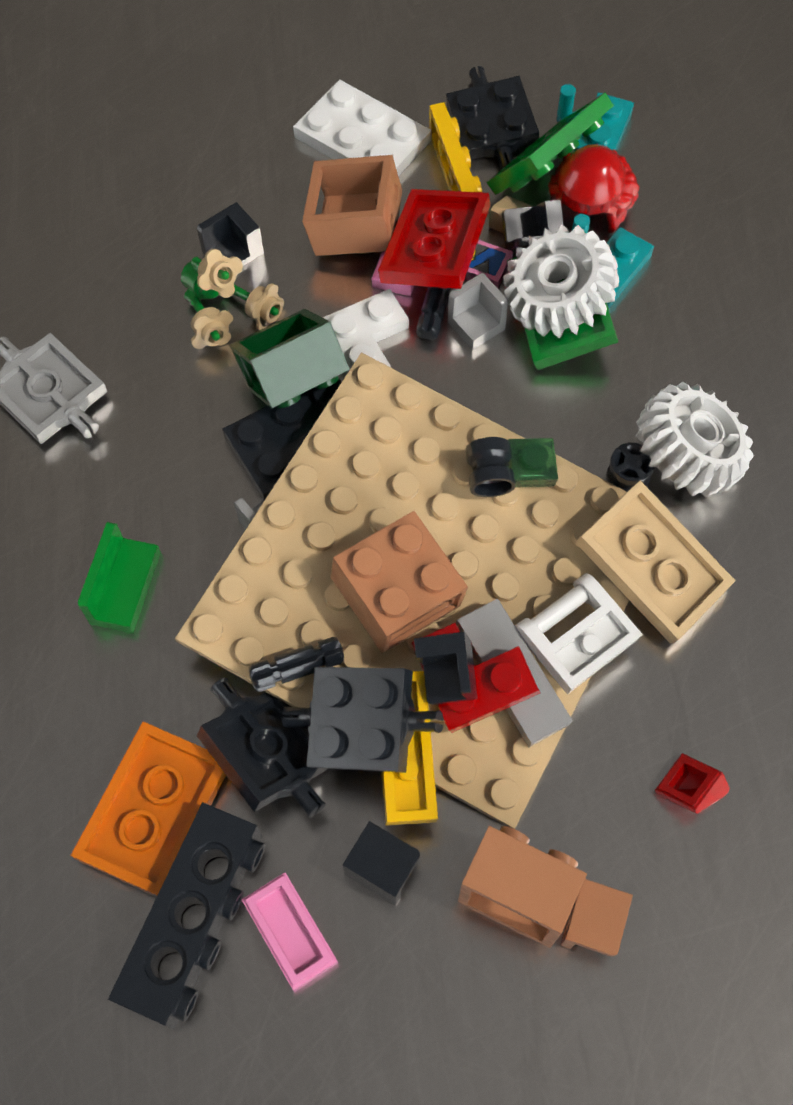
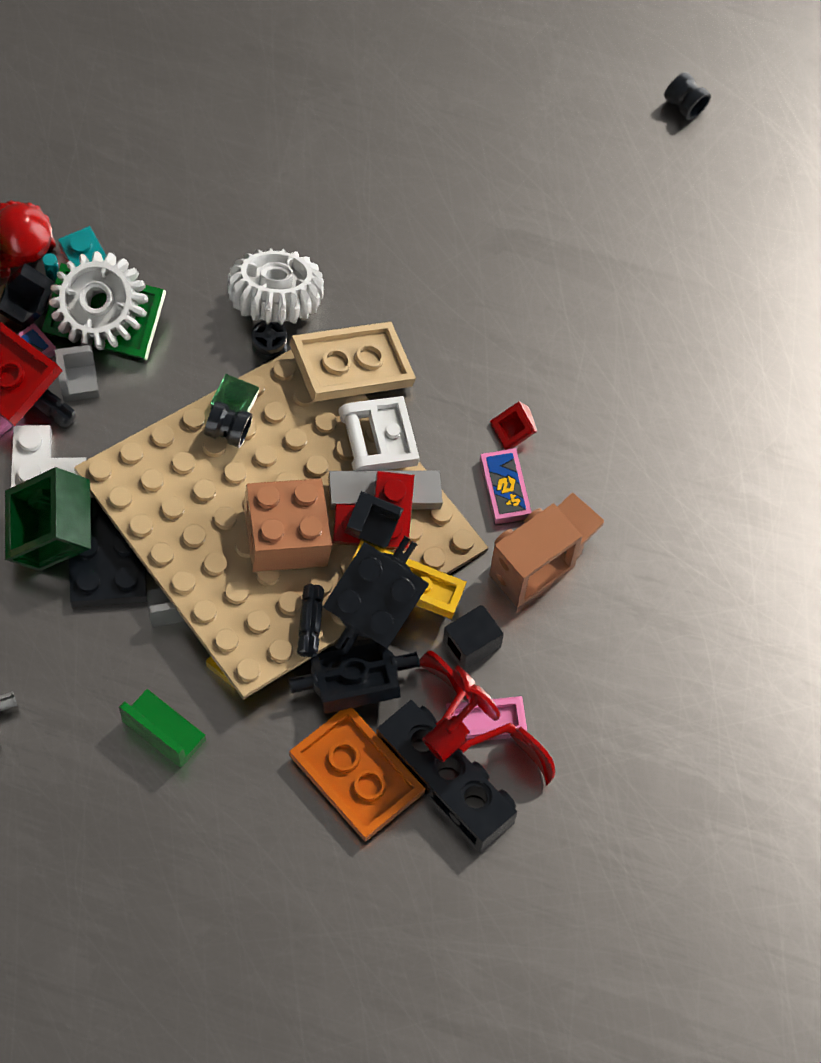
camera: 70 degrees left, 0 degrees up
none -> red plant [419,650,555,786]
none -> tile [480,448,532,525]

